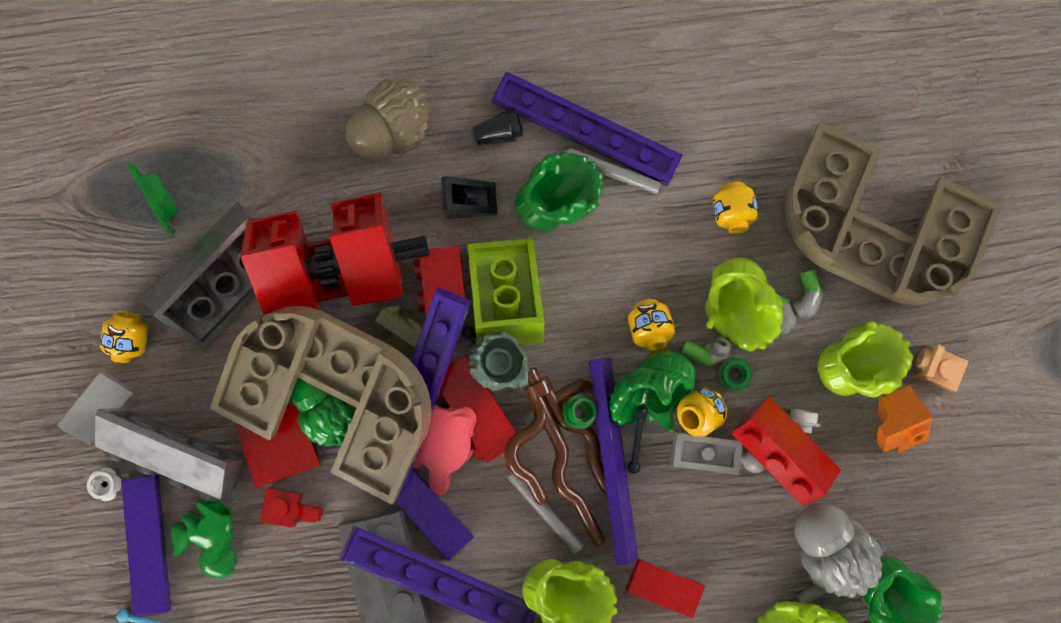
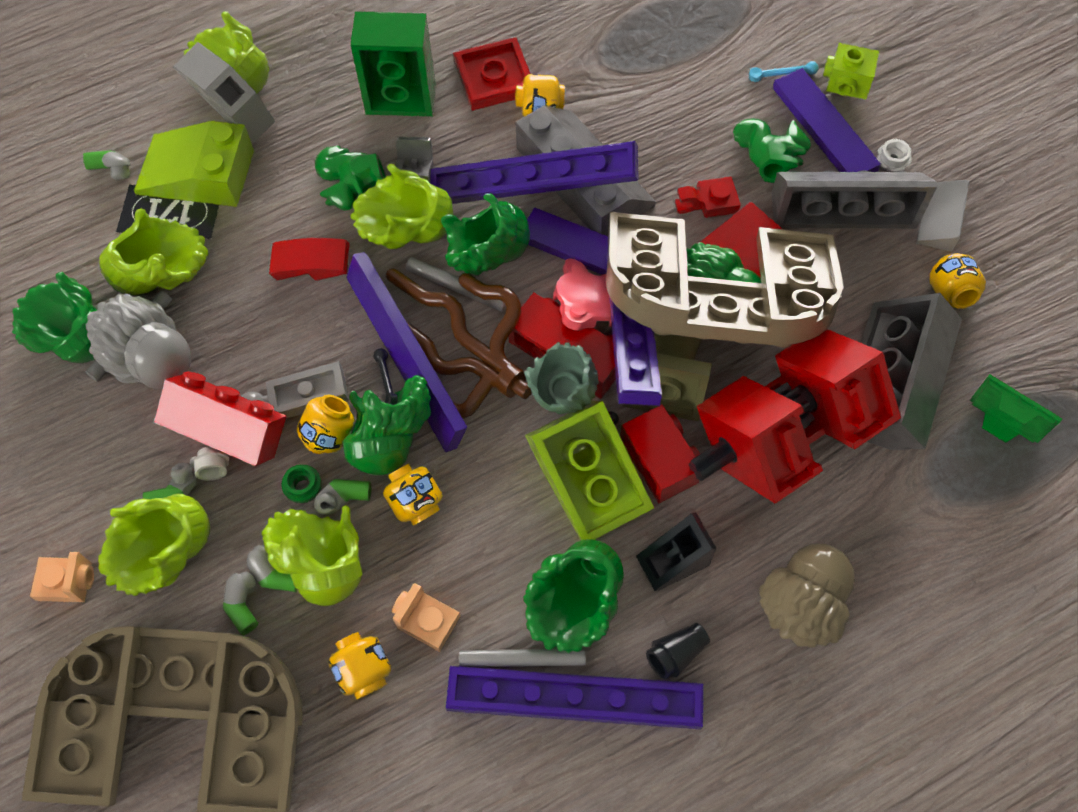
camera: 160 degrees right, 20 degrees down
green plate [563,395,597,429] -> none
orange brick [876,385,933,454] -> none
none -> light grey arm [142,463,197,499]
none -> light nougat bracket [392,583,461,652]
none -> green hair [441,193,530,276]
none -> lime brick [823,43,880,100]

